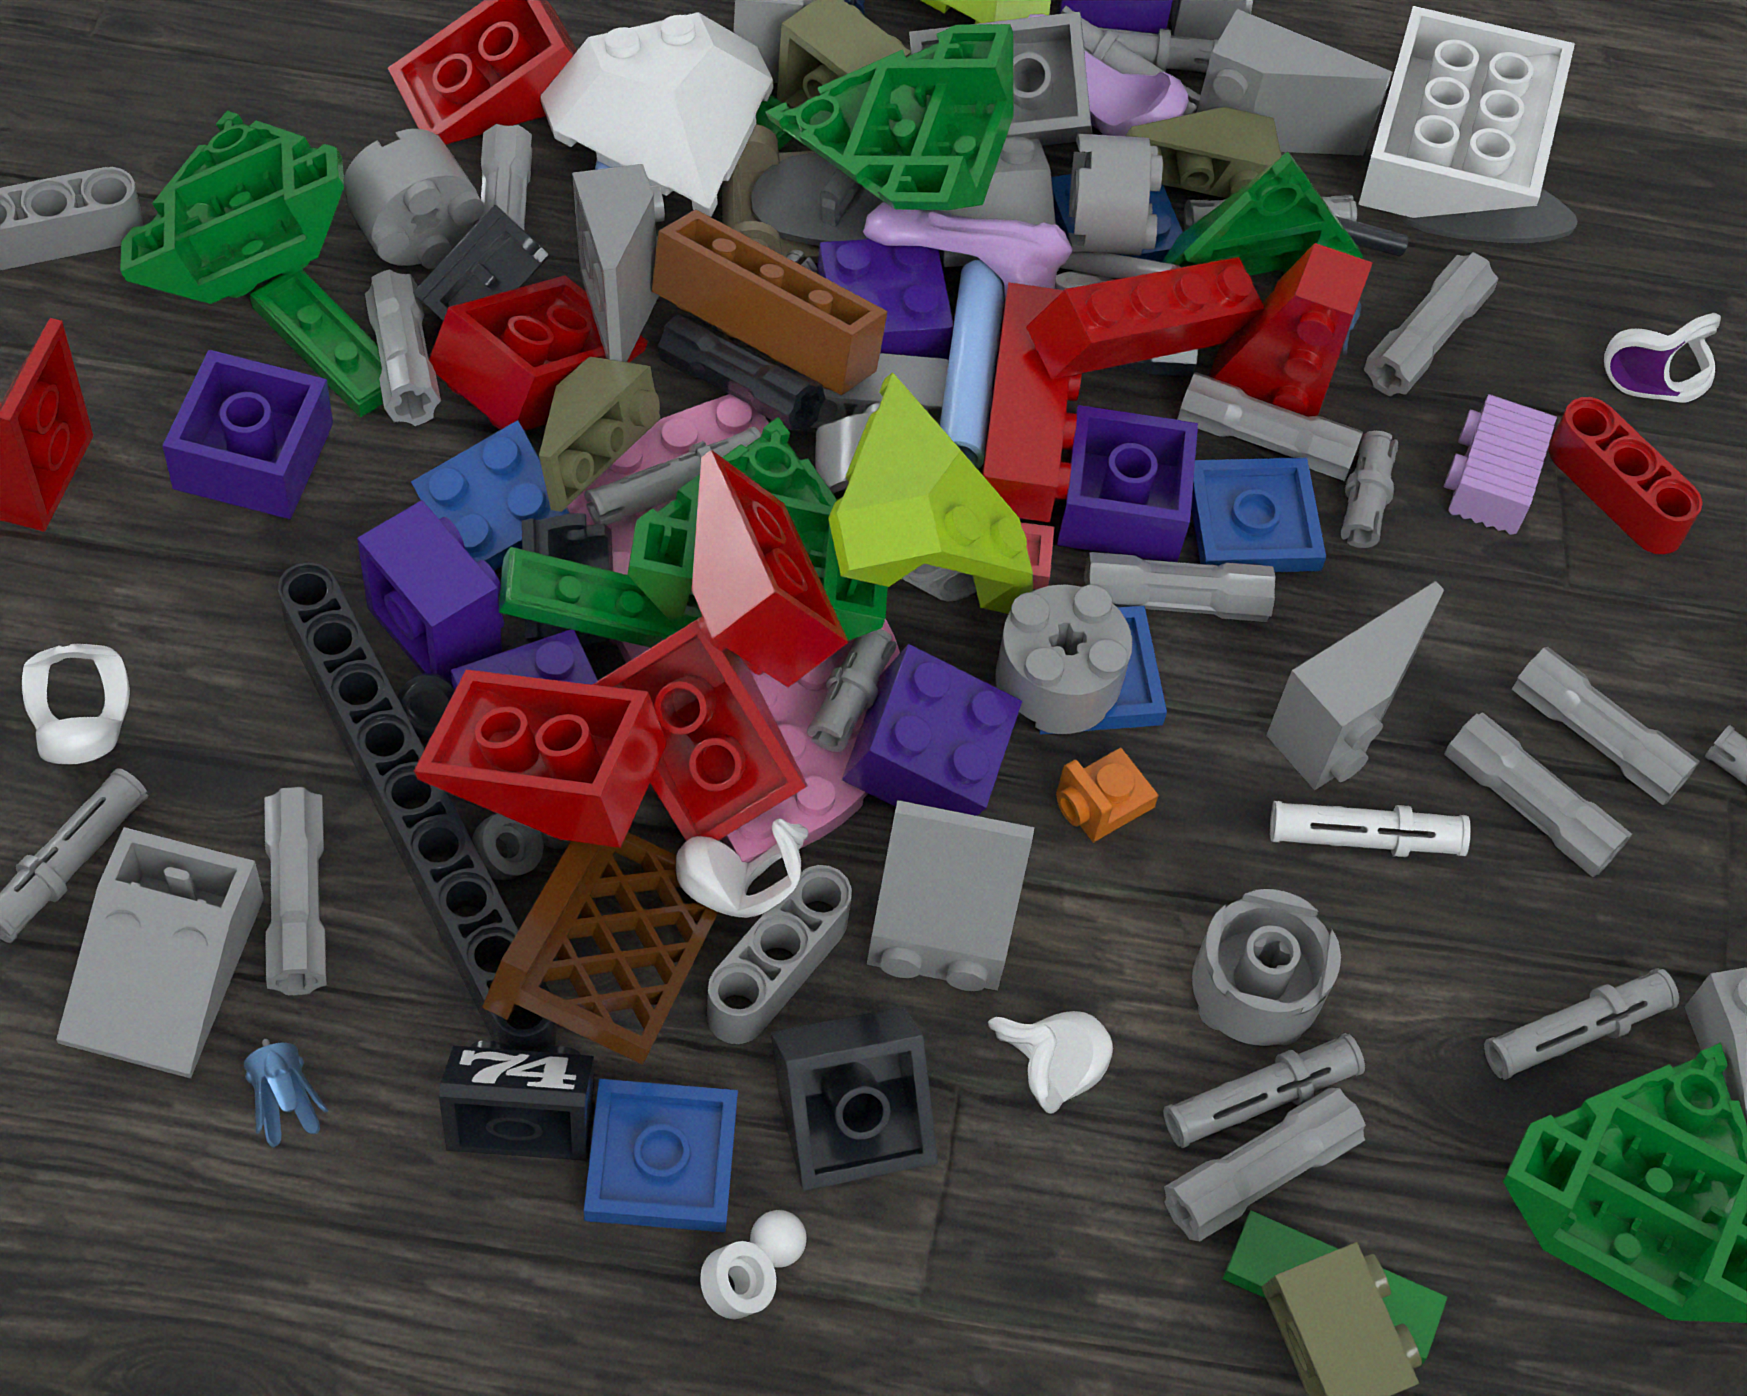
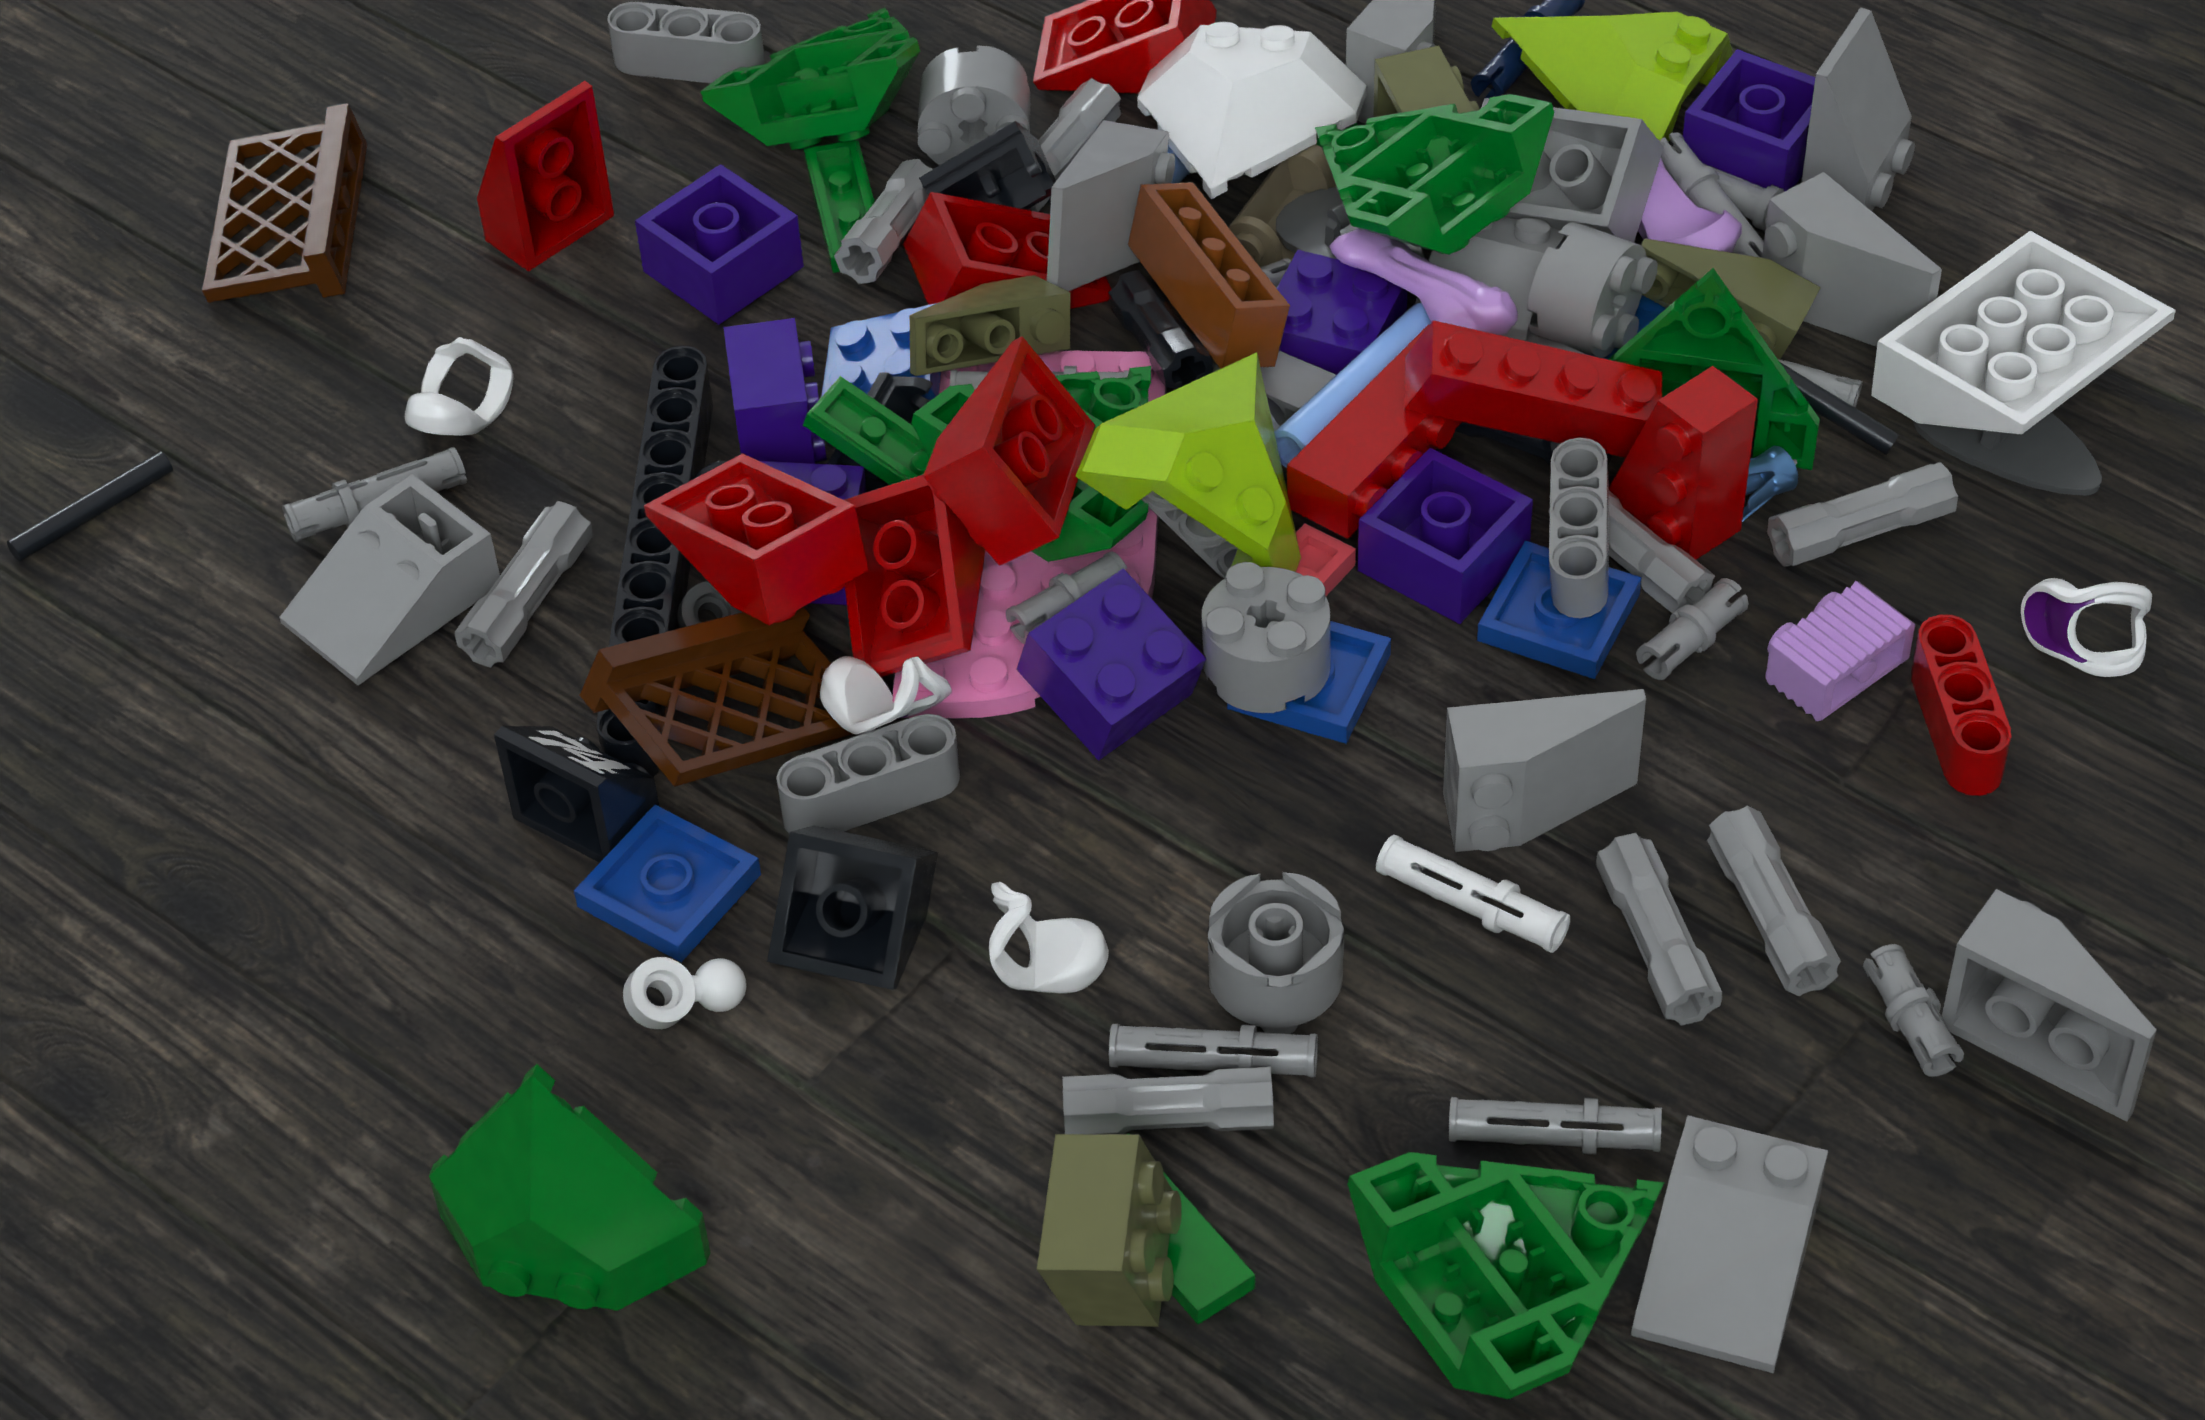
camera: 40 degrees right, 10 degrees down
flat silver piece [244,1039,329,1148] -> none
light grey slope [867,800,1035,991] -> none
orange bracket [1056,748,1159,843] -> none
light grey axle [1084,552,1275,622] -> none
none -> light grey beam [1549,438,1609,618]

